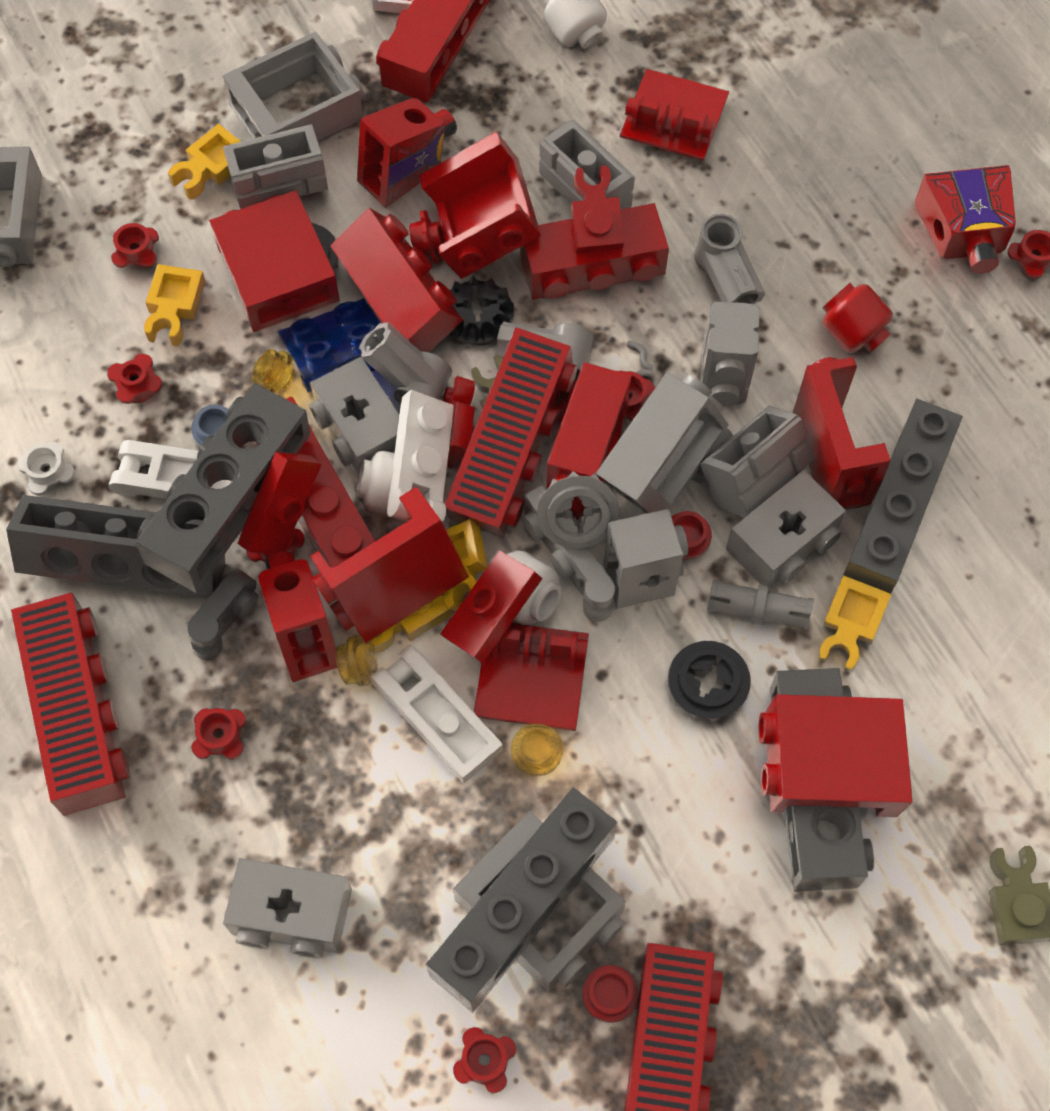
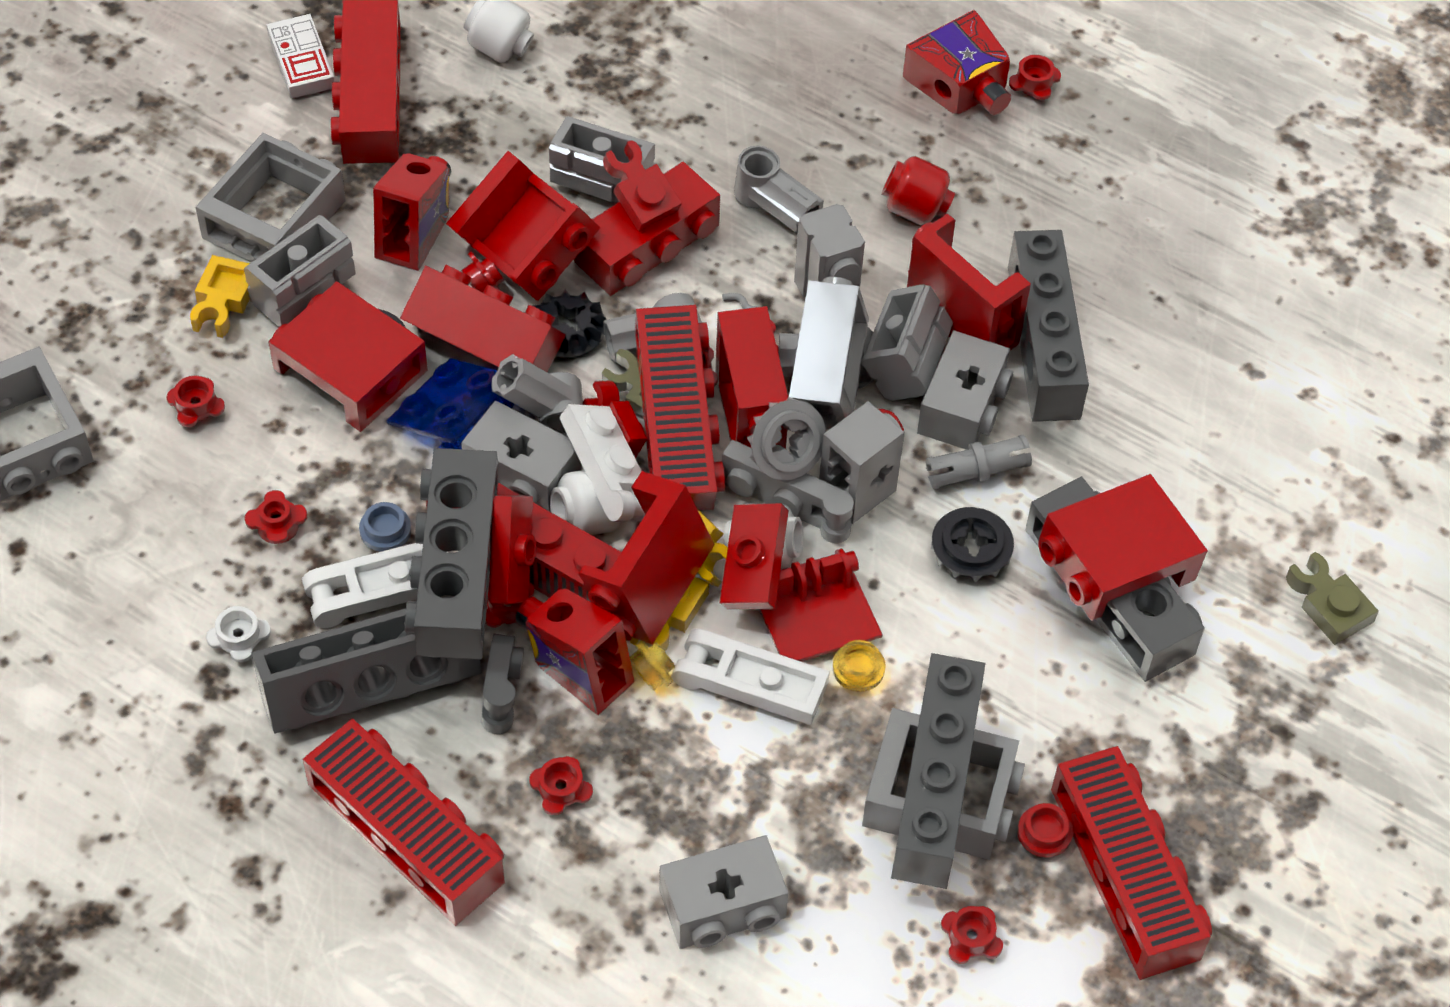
camera: 30 degrees left, 10 degrees down
yellow plate [144,264,206,346] -> none
clear yellow plate [251,349,295,393] -> none
red hinge [620,68,729,161] -> none
yellow plate [819,575,891,673] -> none

